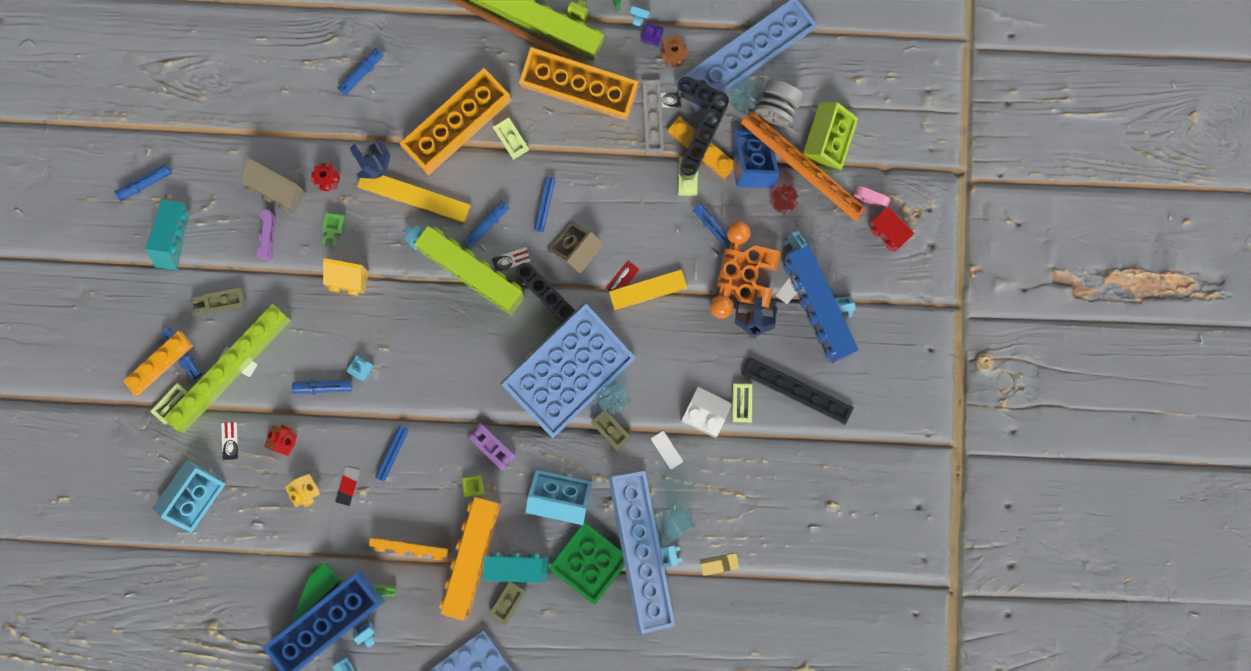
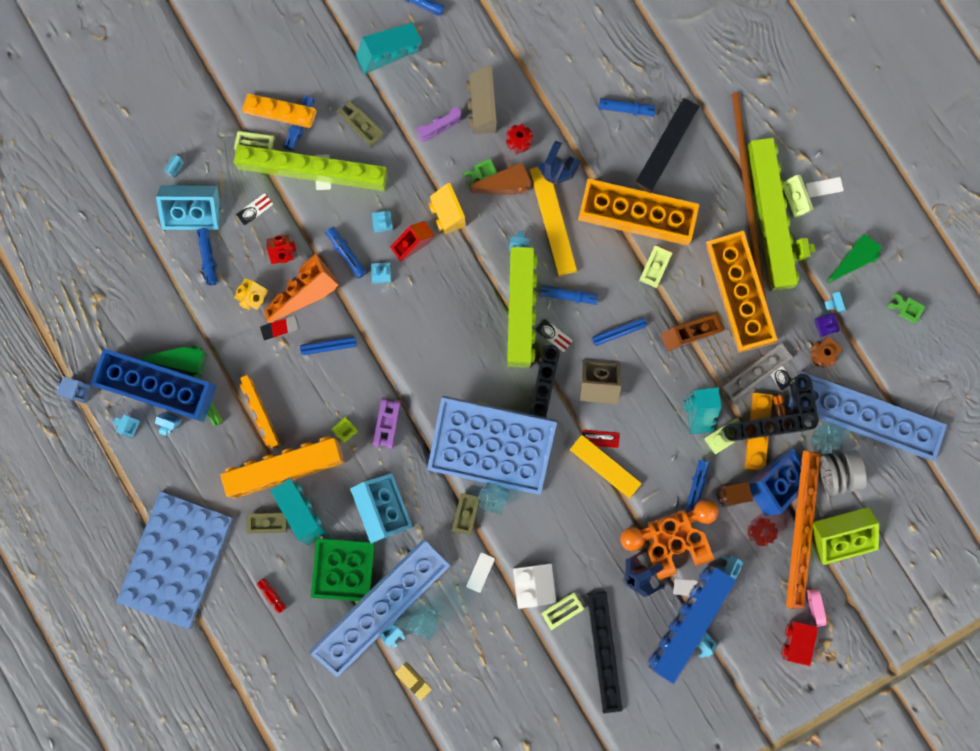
camera: 60 degrees right, 0 degrees up
none -> medium azure slope [163,155,184,177]
none -> blue pin [196,228,218,286]
none -> red axle [256,578,286,614]
none -> orange wedge [264,253,338,323]
none -> medium azure tile [372,210,393,233]
none -> red slope [390,221,435,262]
none -> dark orange slope [470,163,531,195]
none -> black tile [634,97,700,194]
none -> dark orange slope [661,314,723,352]
none -> teal wedge [683,387,721,435]
none -> reddish brown brick [717,482,753,507]
none -> orange axle [772,395,791,429]

